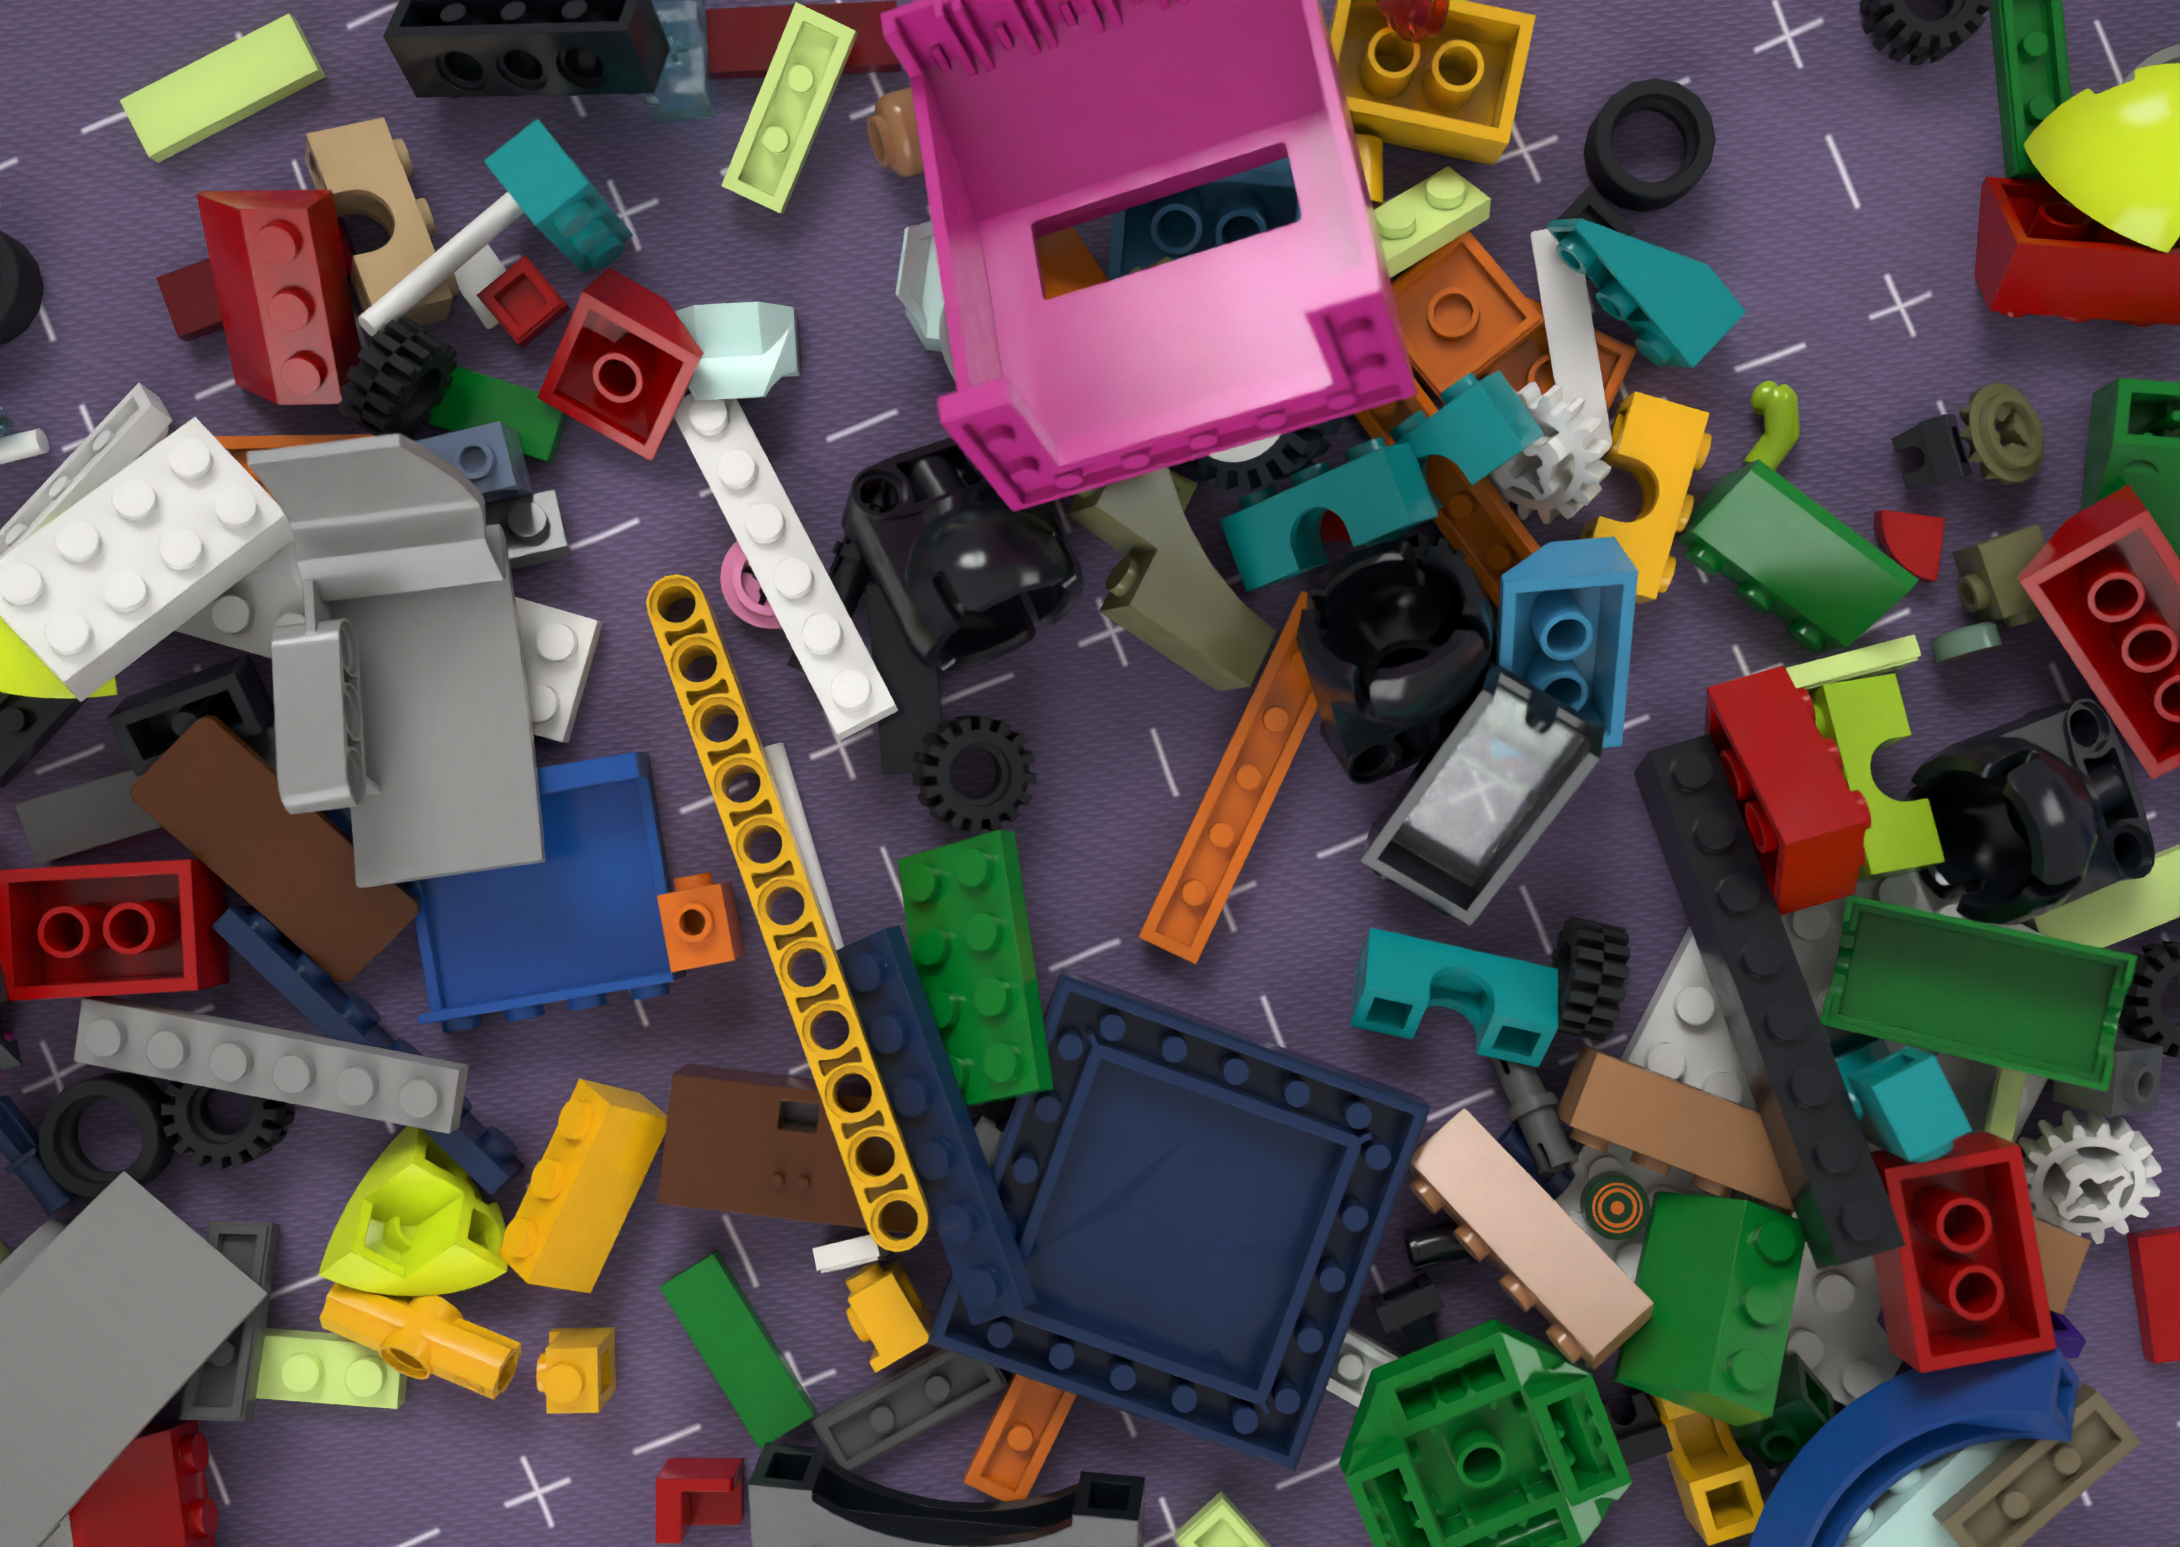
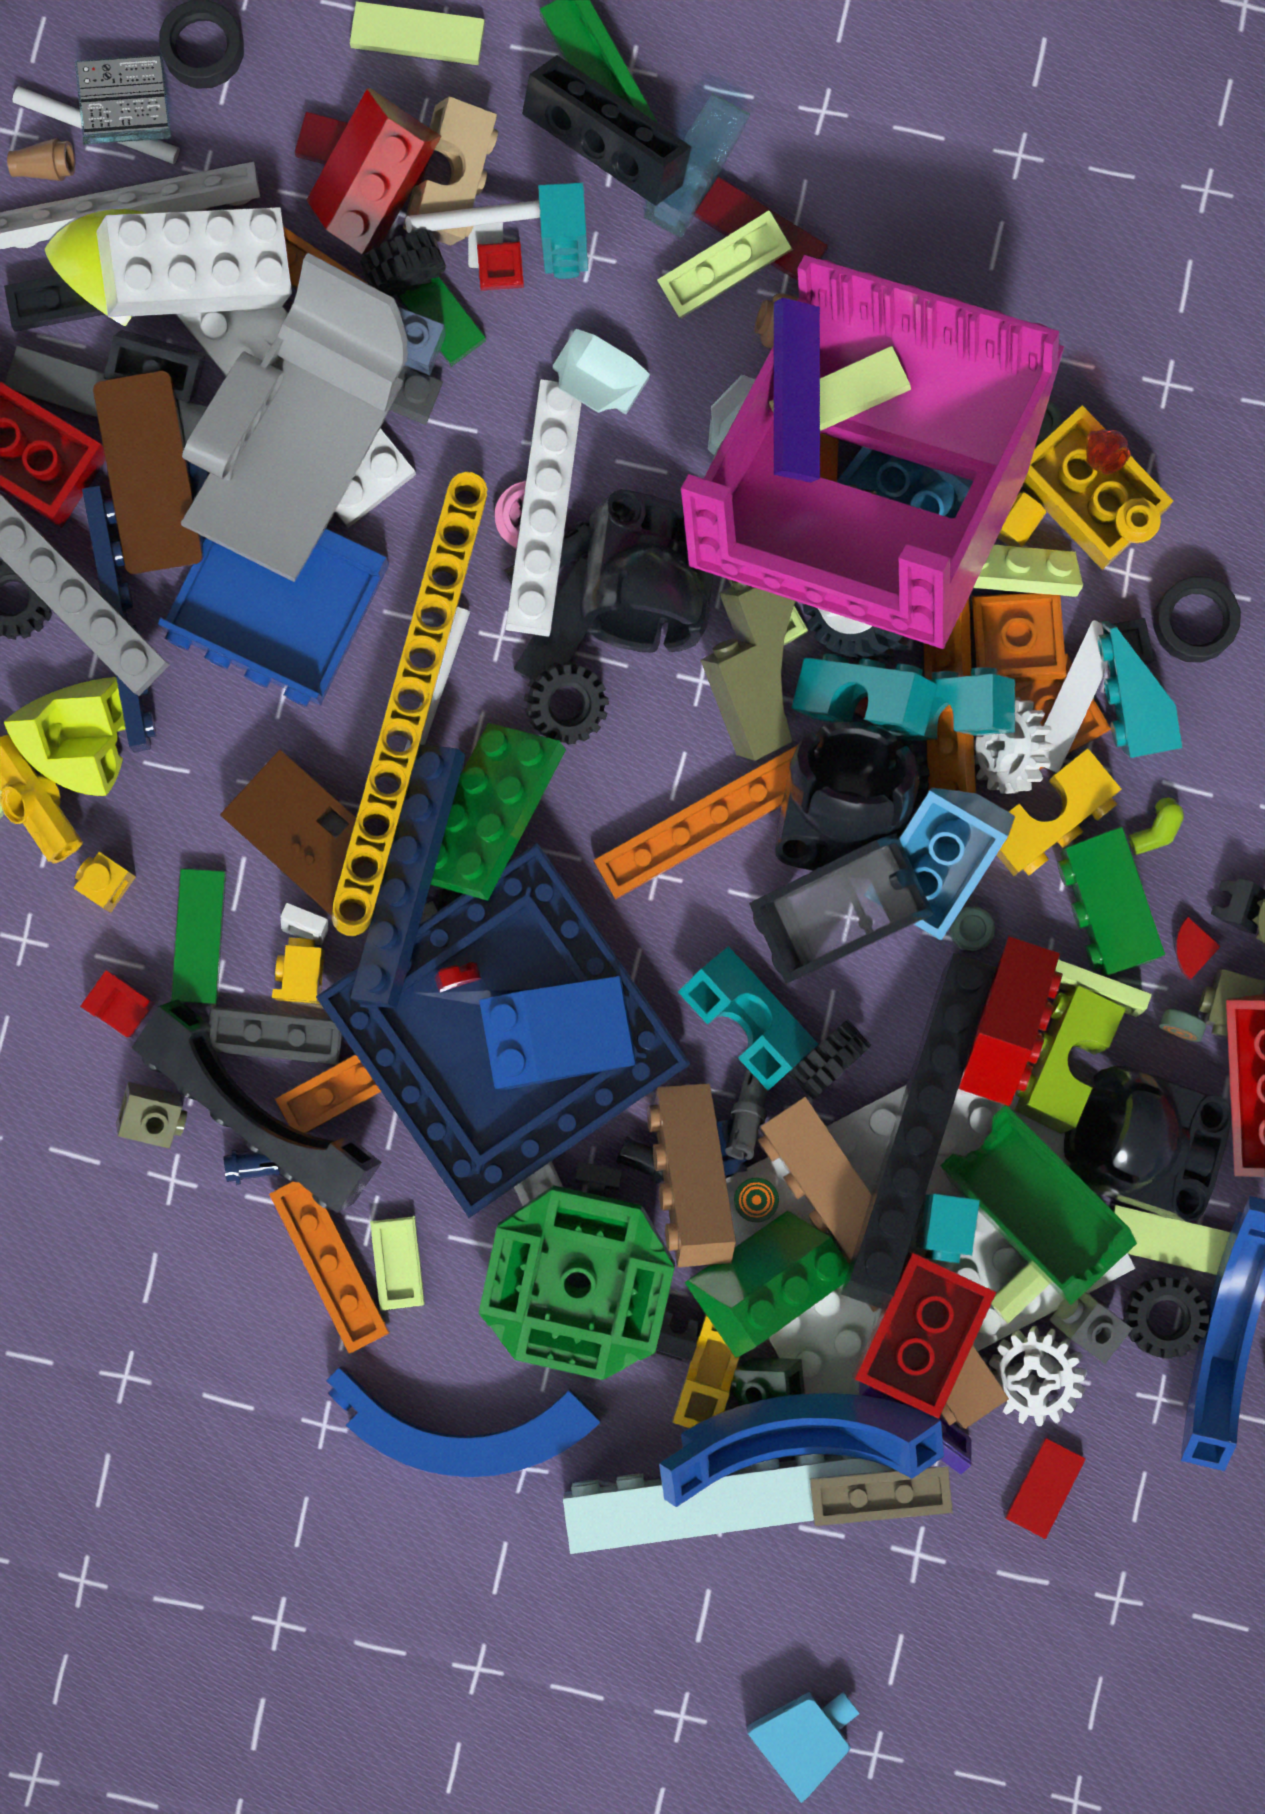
camera: 30 degrees right, 5 degrees down
yellow brick [498,1078,668,1293] -> none
red slope [537,267,704,462] -> none
orange brick [657,872,746,972] -> none
none -> red tile [435,962,482,992]
none -> blue slope [479,976,637,1090]
none -> yellowish green tile [769,346,911,431]
none -> dark purple tile [774,298,820,483]
none -> sand green tile [949,907,995,952]
none -> yellow plate [1115,498,1161,543]

